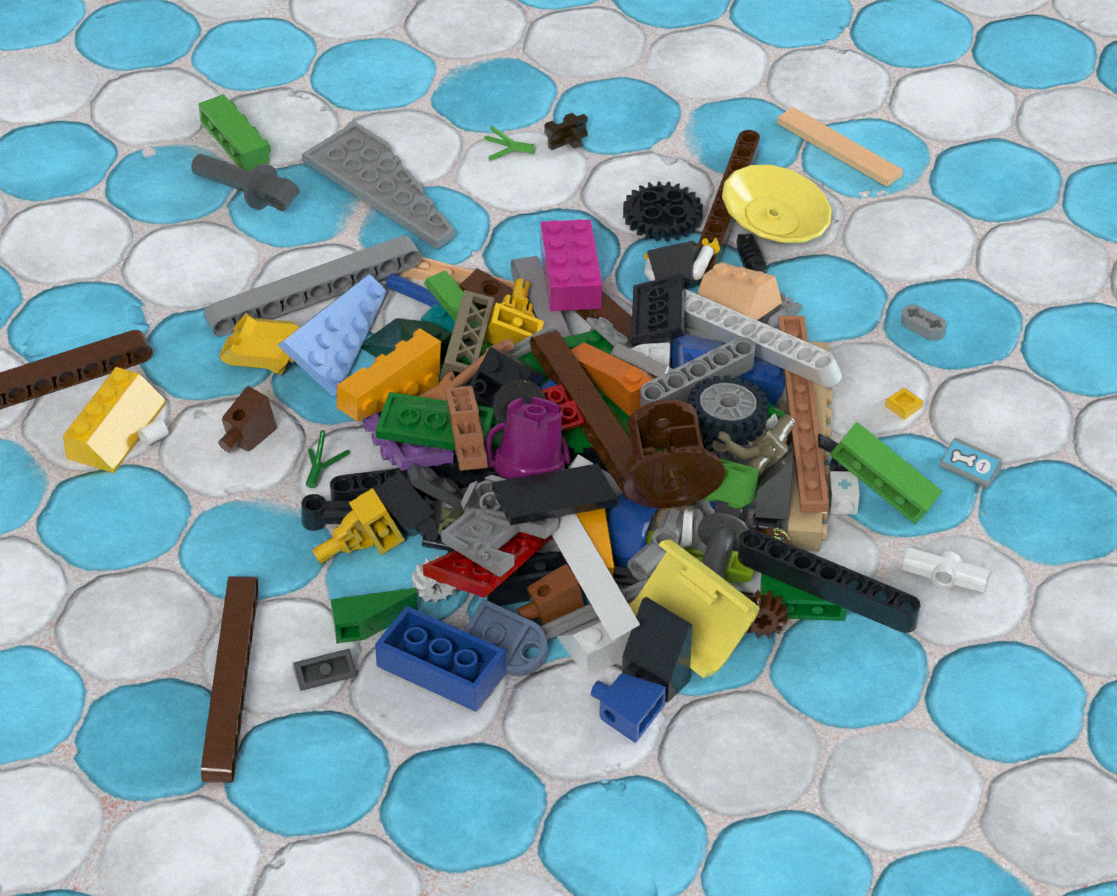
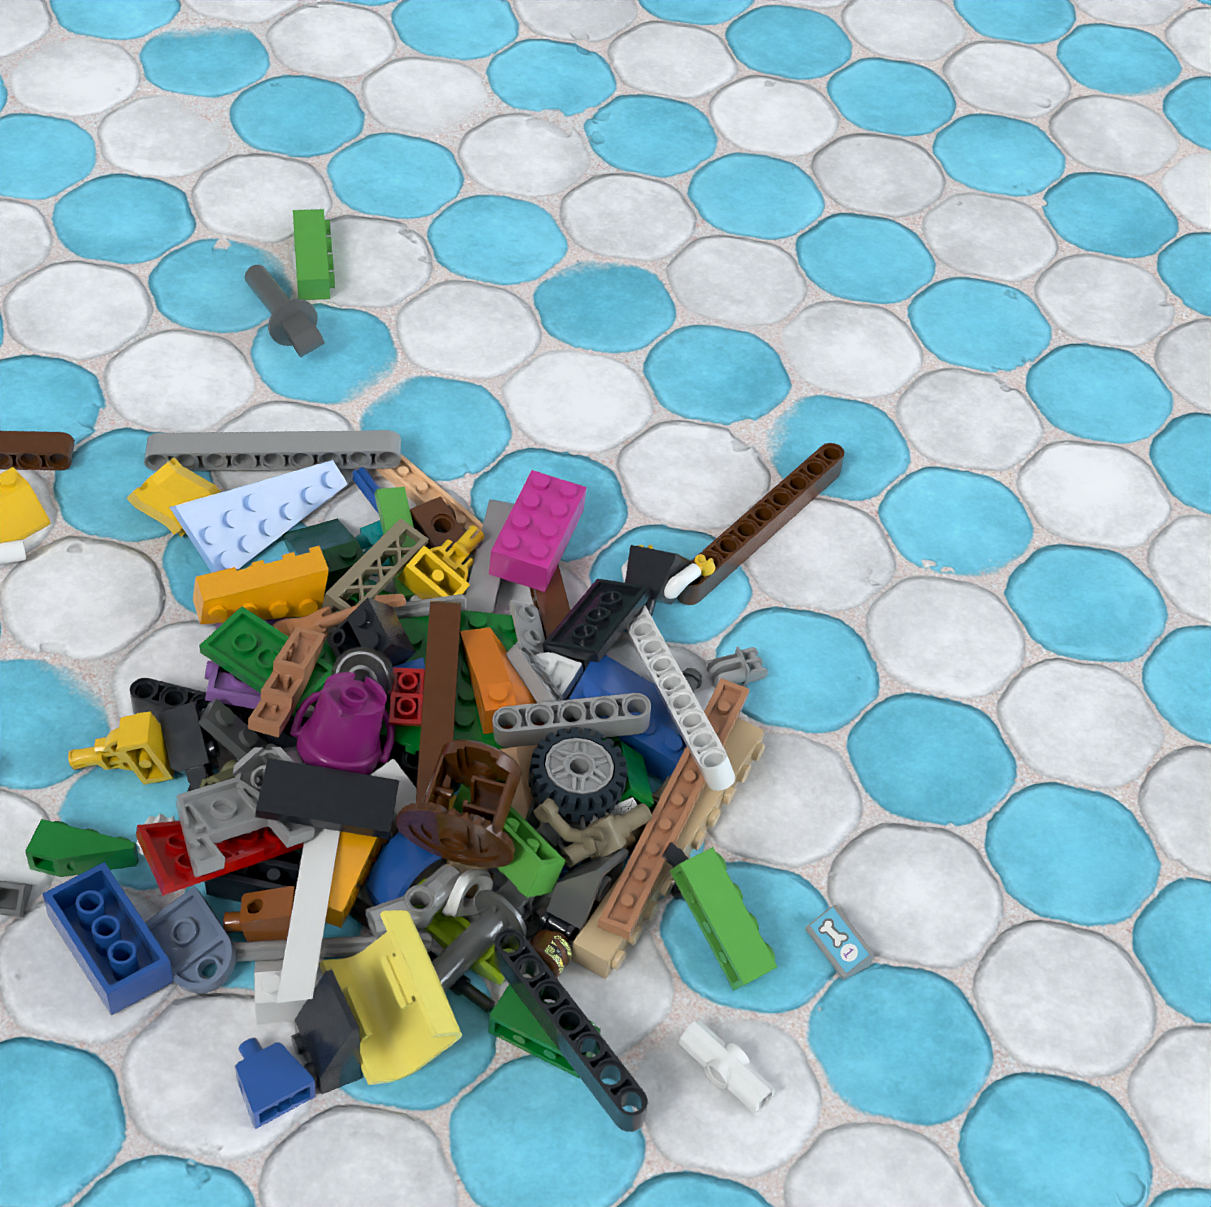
camera: 20 degrees right, 5 degrees up
reddish brown torso [218,386,277,453] -> none
black piece [301,494,353,531] -> none
light grey wing [302,122,455,249] -> none
green plant [306,430,350,488] -> none
bright green plant [484,126,535,160] -> none
dark brown hips [544,113,588,151] -> none
black gear [623,181,703,242] -> none
light nougat slope [697,263,782,320] -> none
light yellow dish [722,165,832,243] -> none
black hinge [736,234,766,273] -> none
reddish brown gear [747,590,788,639] -> none
light nougat tile [777,107,903,187] -> none
white brick [828,471,860,514] -> none
yellow tile [885,387,923,420] -> none
light grey beam [901,305,947,341] -> none

